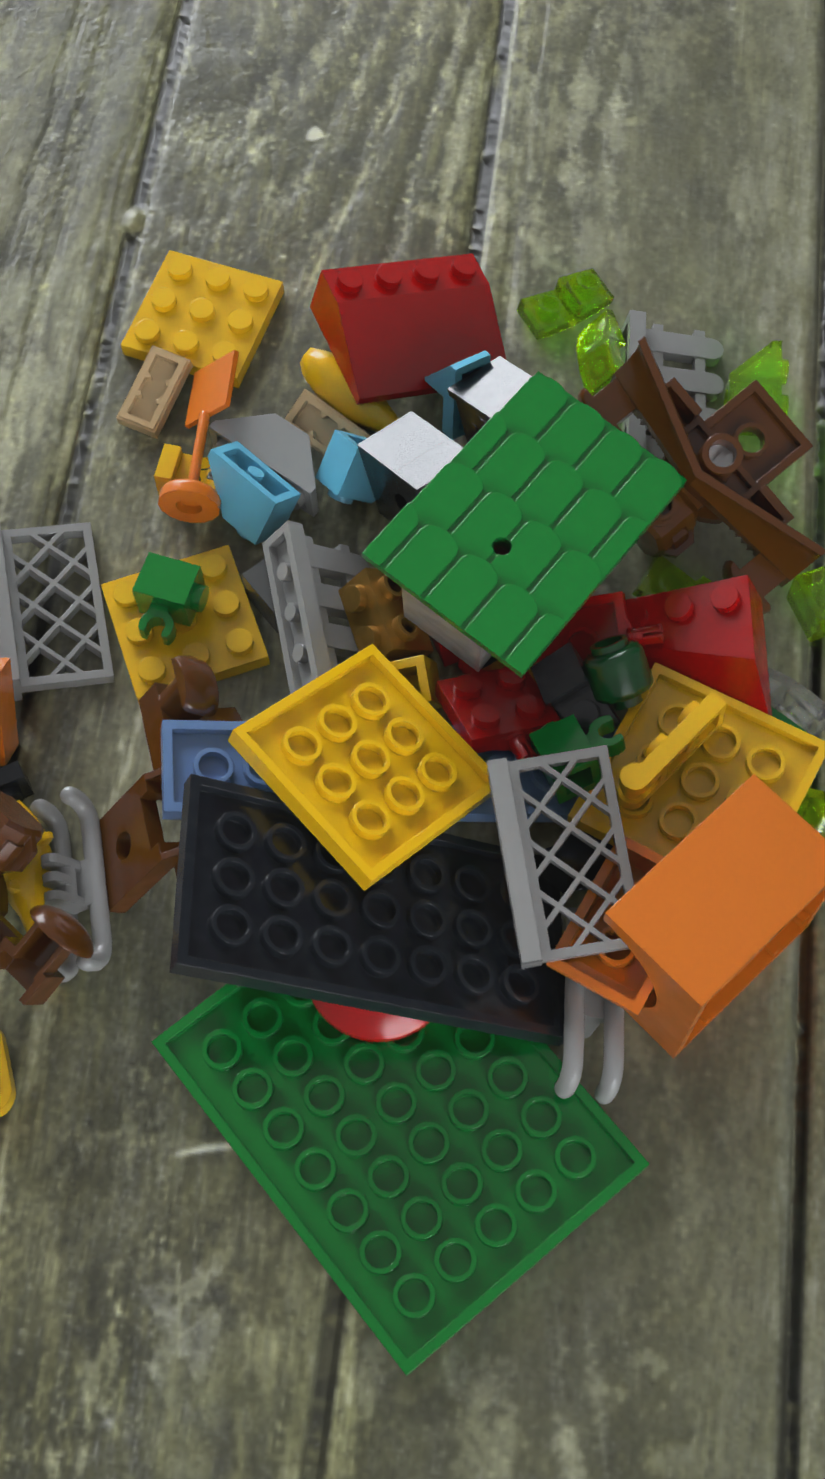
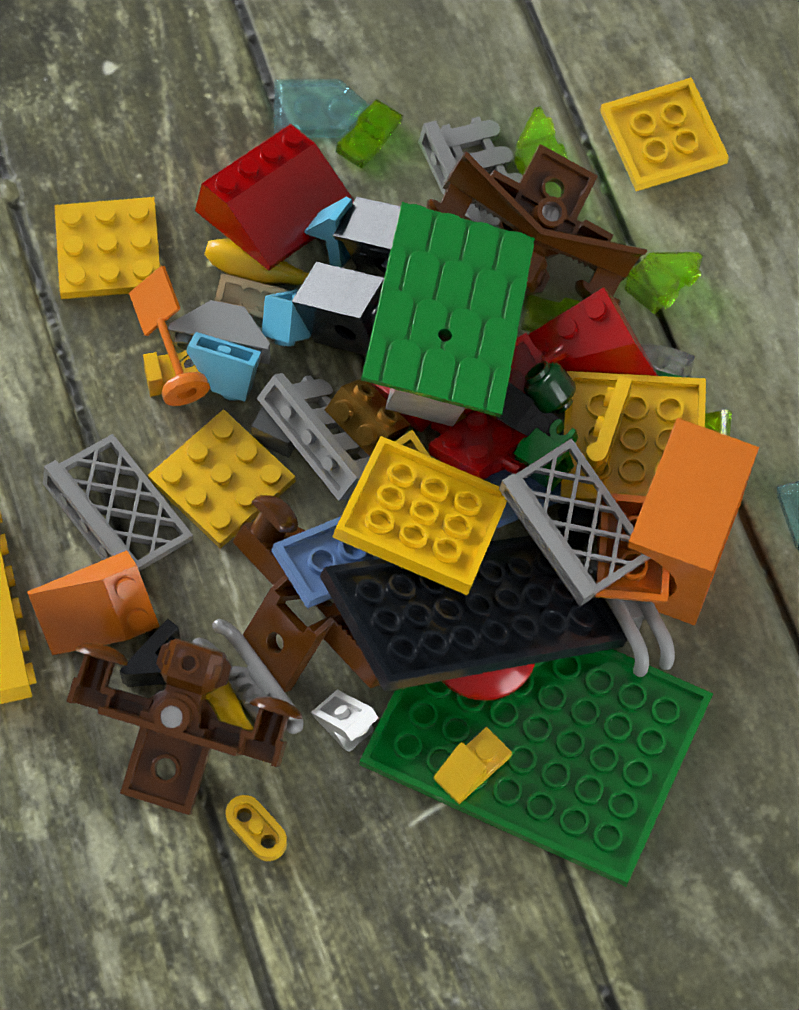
camera: 30 degrees left, 0 degrees up
tan plate [116,345,193,439] -> none
green brick [132,552,209,645] -> none
clear neon green slope [577,308,626,396] -> none
none -> clear light blue tile [274,79,372,138]
none -> white slope [311,689,378,752]
none -> yellow slope [434,727,512,804]

